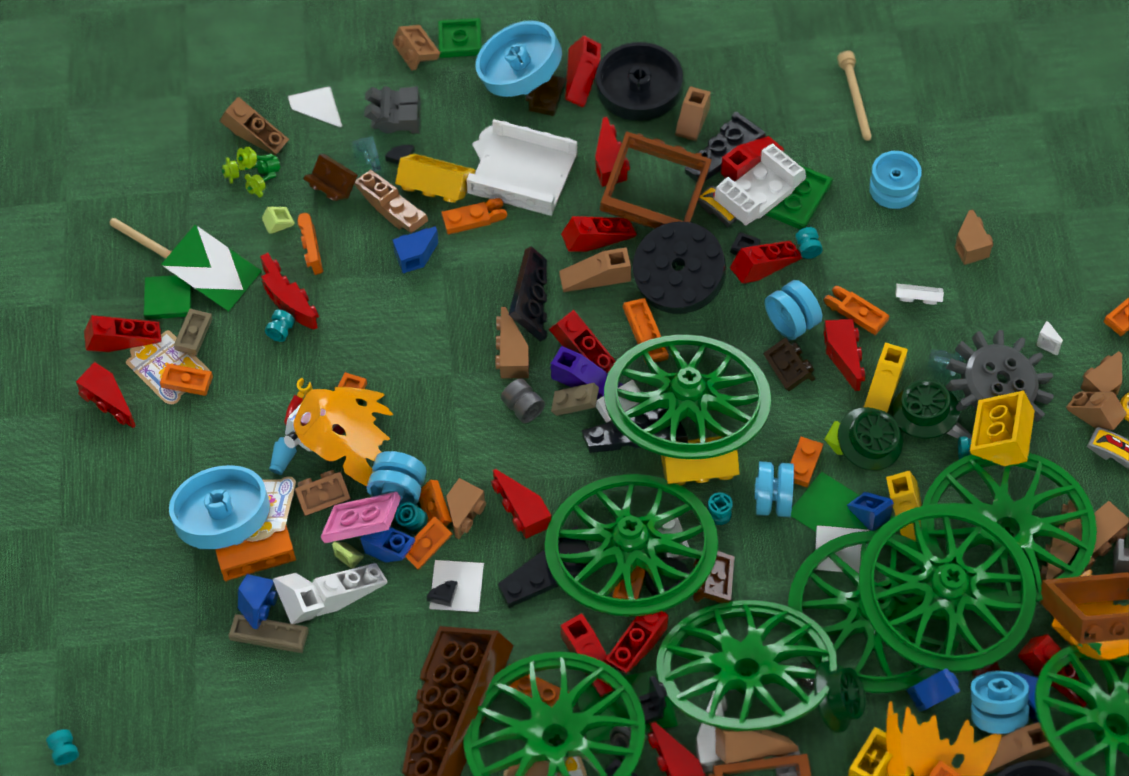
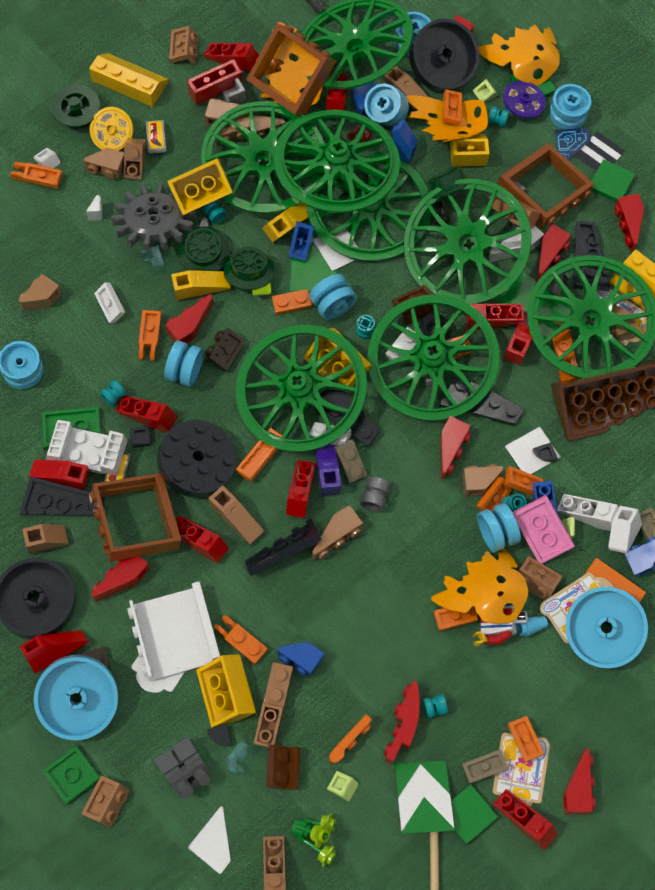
camera: 130 degrees left, 10 degrees up
black bracket [625,675,667,724] -> none

